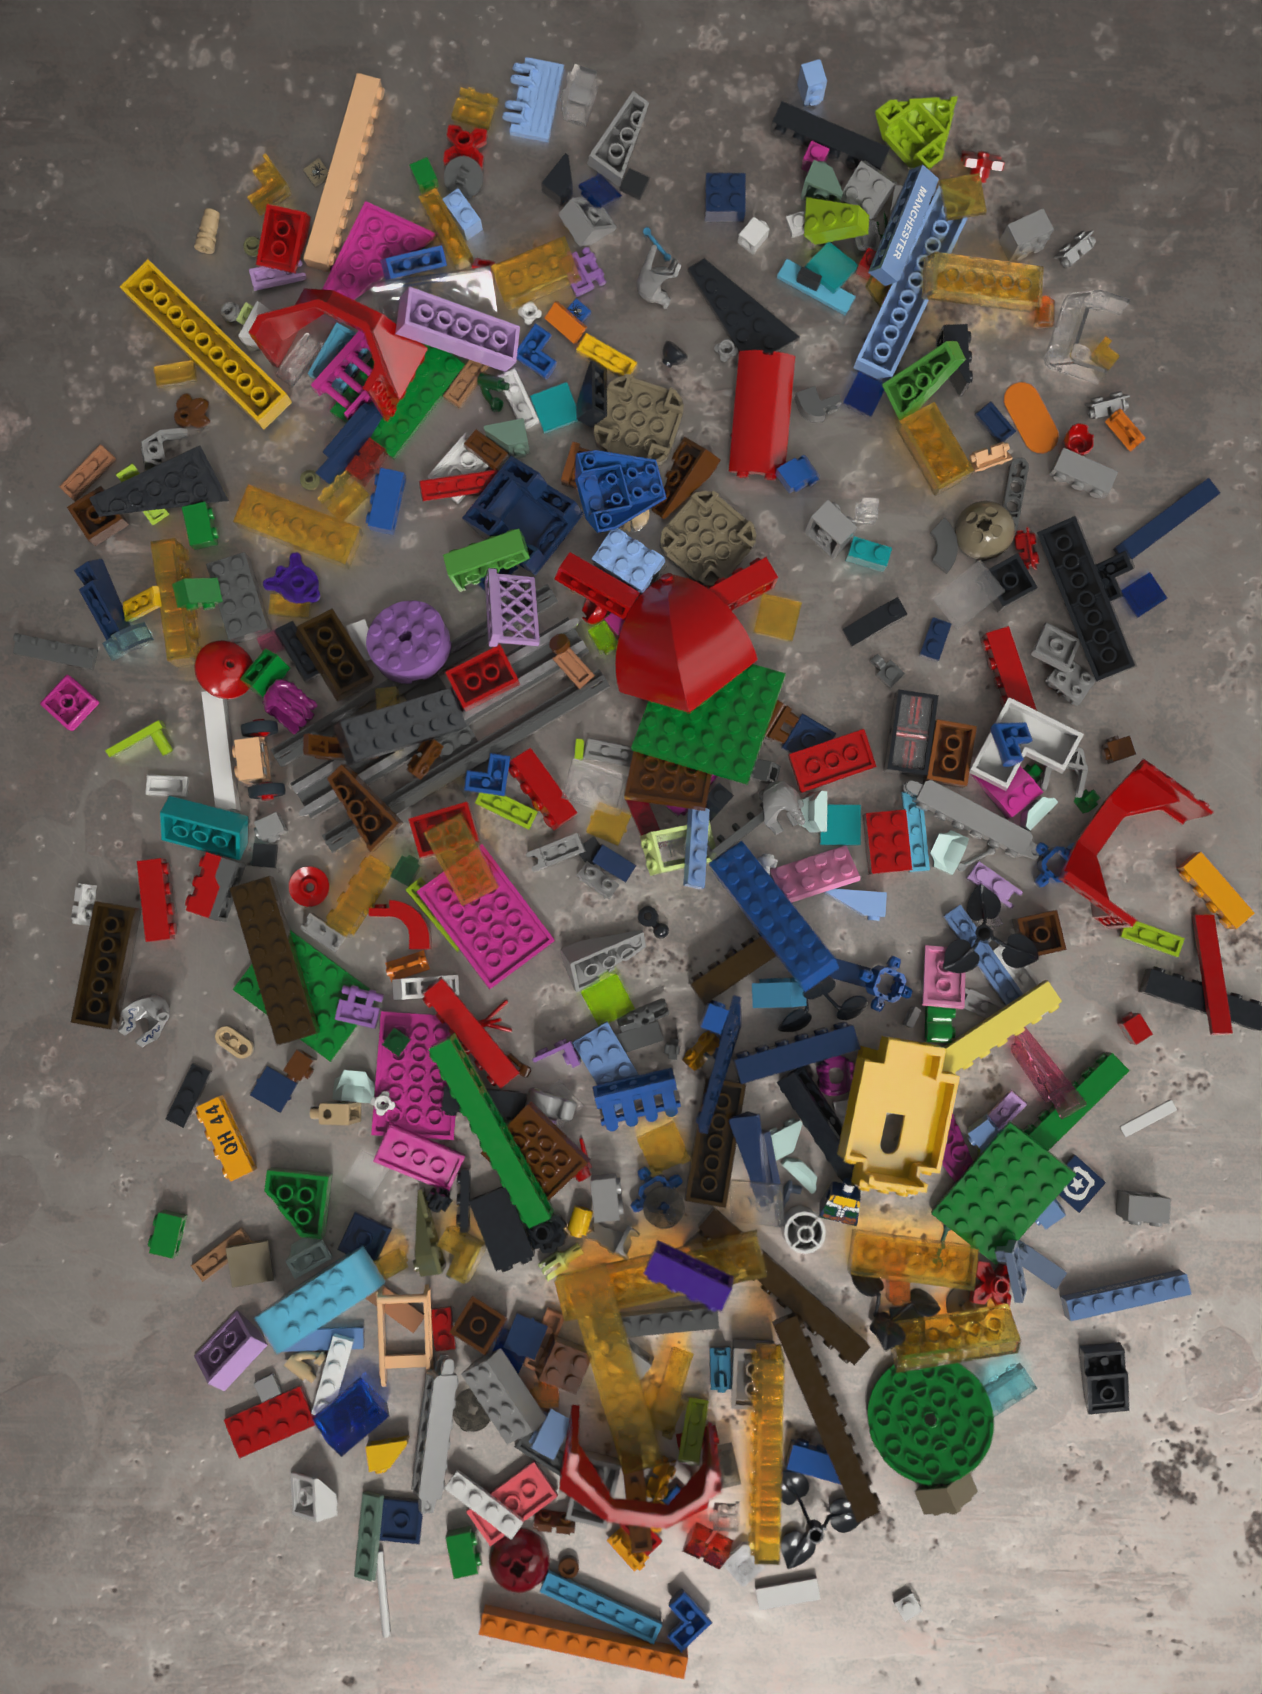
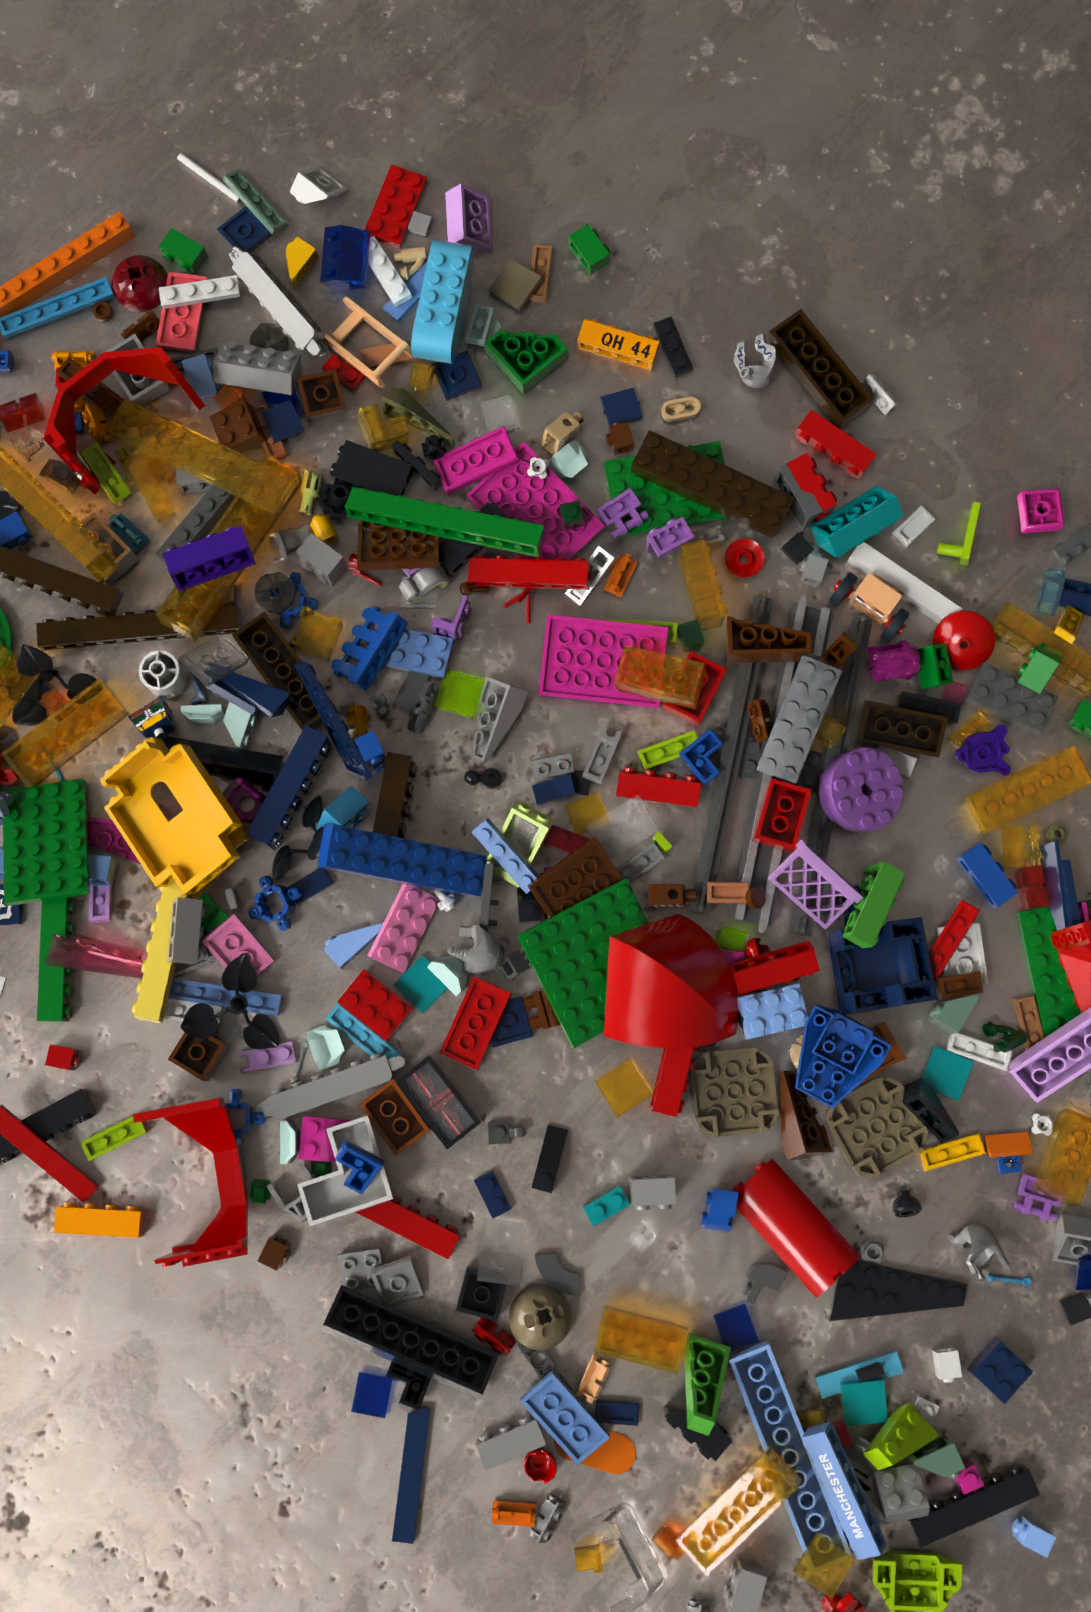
camera: 140 degrees right, 5 degrees down
red arch [369,900,432,949] -> none
blue brick [516,323,557,379] -> none
none -> light grey brick [167,897,205,964]
none -> medium blue plate [520,1370,610,1465]
none -> medium lavender bracket [646,517,695,558]
none -> reddish brown torso [648,884,697,909]

